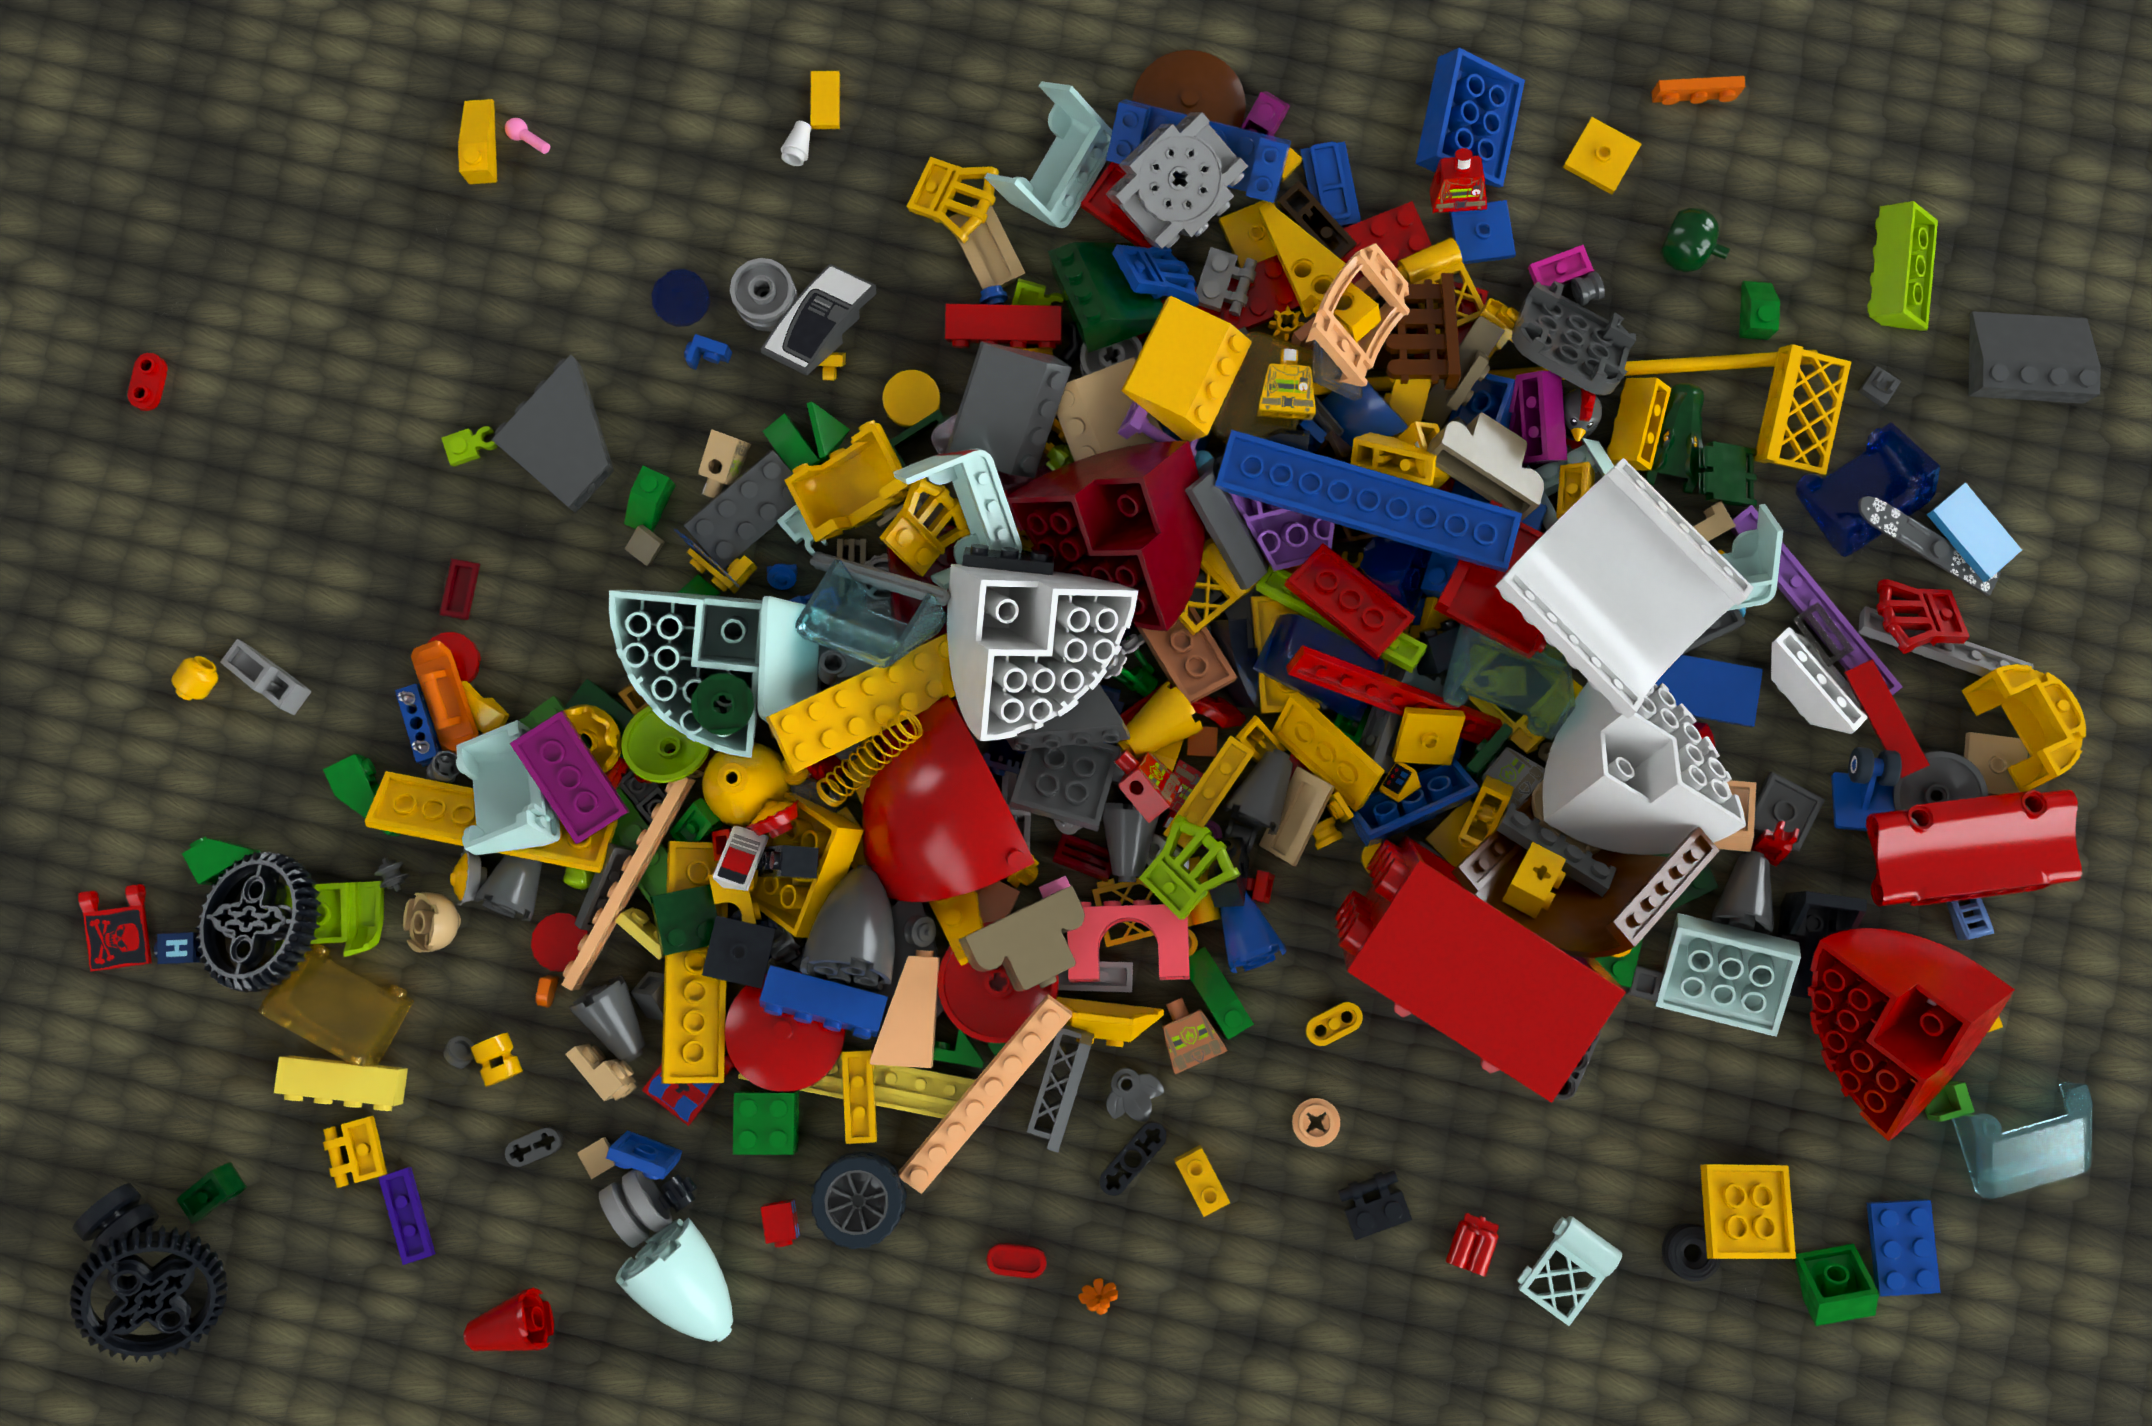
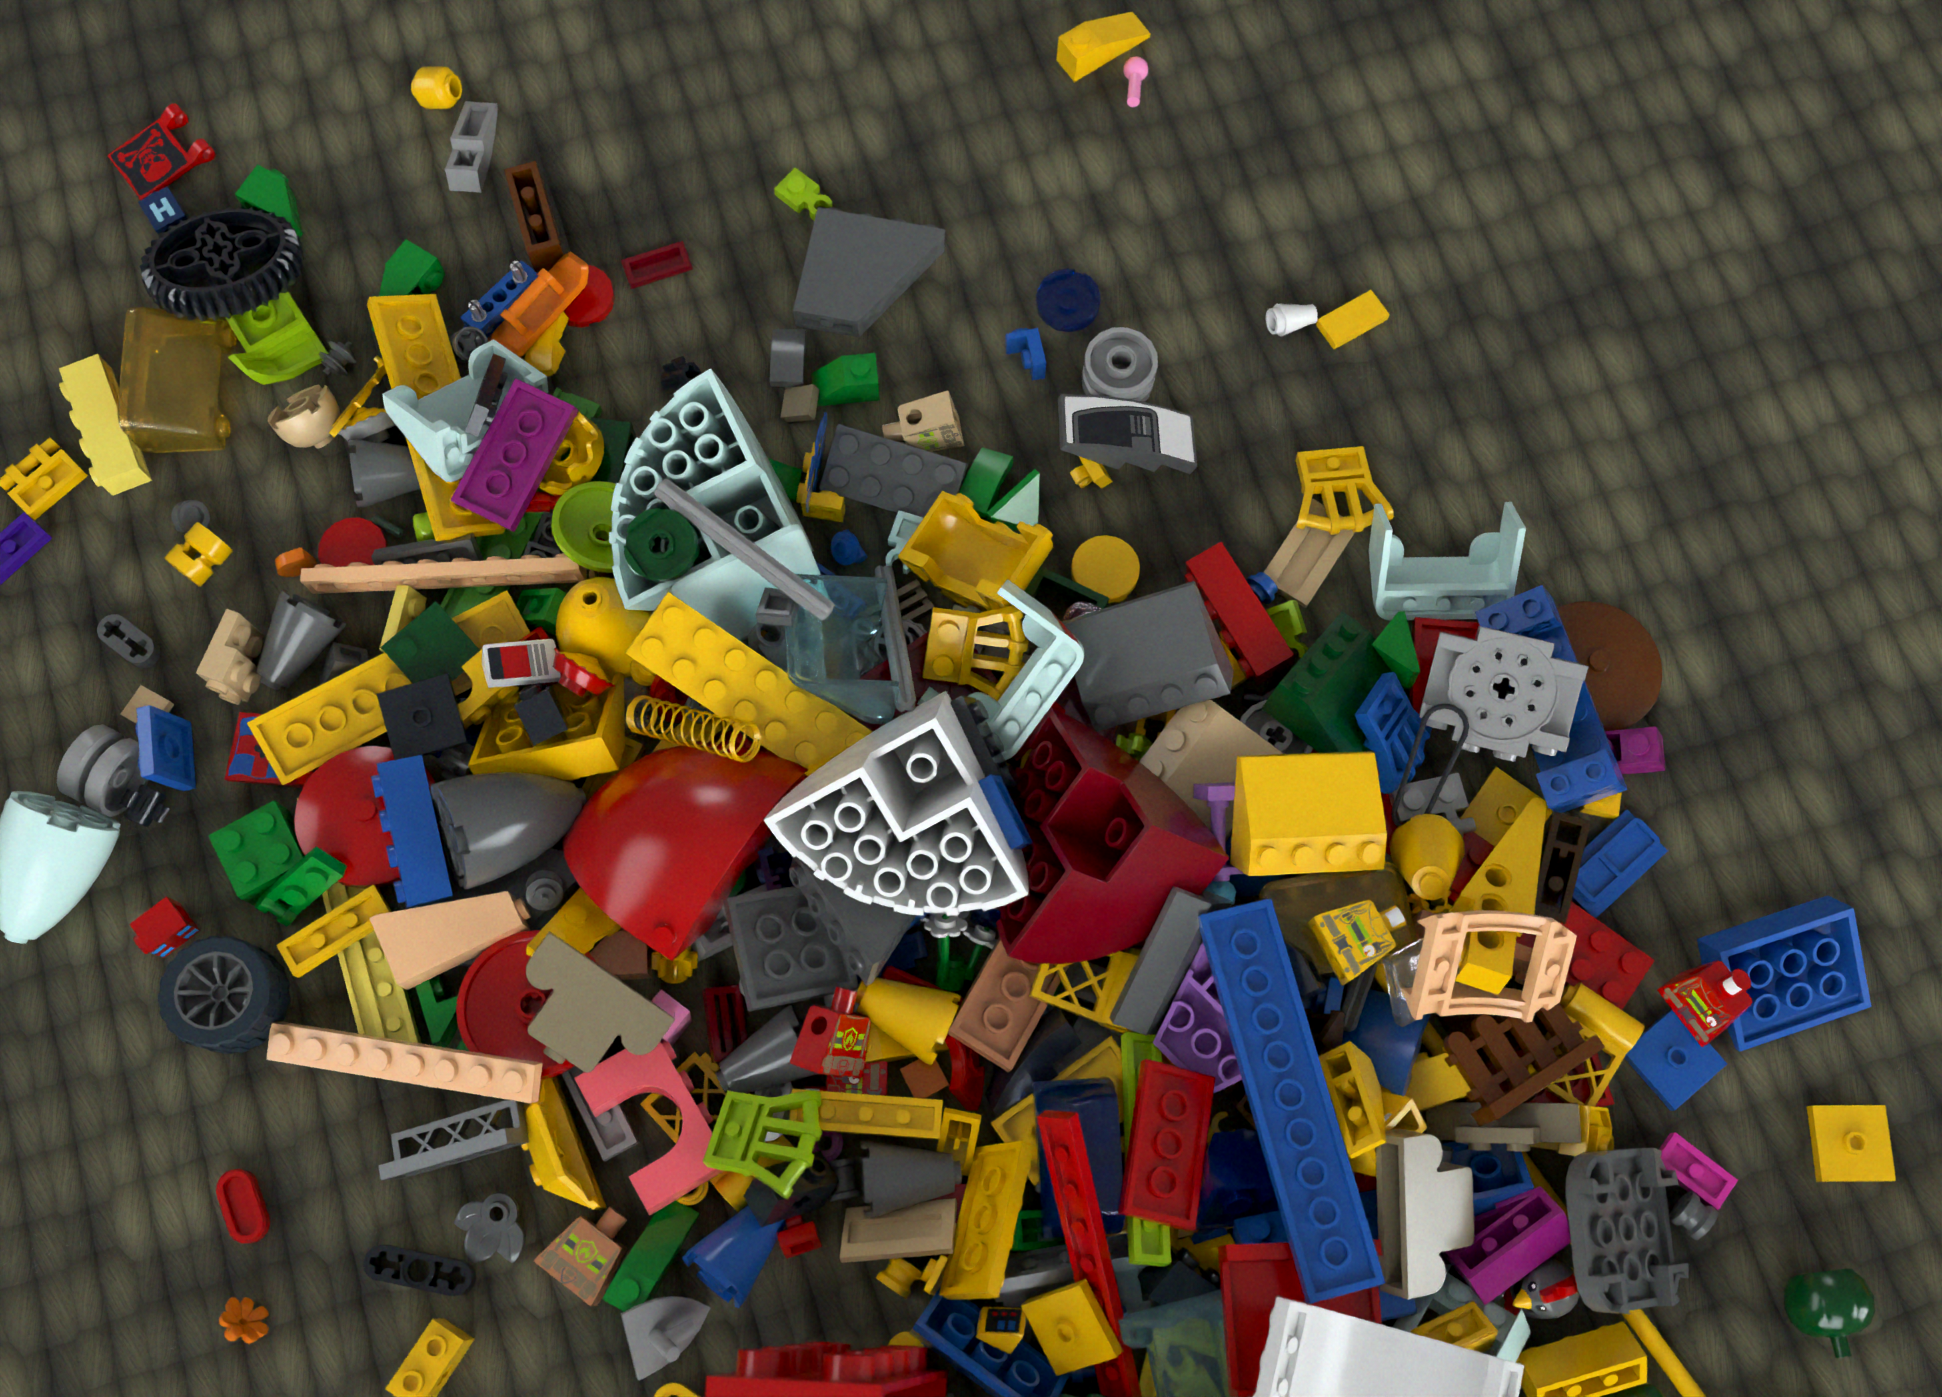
camera: 55 degrees right, 10 degrees down
none -> green plate [255,846,347,927]
none -> yellow piece [328,355,387,437]
none -> sand green leg [371,514,404,538]
none -> black plate [465,354,508,437]
none -> reddish brown brick [504,161,564,272]
none -> light grey shield [621,1296,710,1381]
none -> light grey axle [654,479,834,620]
none -> black gear [661,356,701,395]
none -> dark grey tile [755,588,800,626]
none -> dark grey slope [769,329,806,387]
none -> blue tile [978,775,1033,850]
none -> green slope [1372,611,1420,689]
none -> yellow cone [1390,814,1465,900]
none -> black piece [1391,703,1469,827]

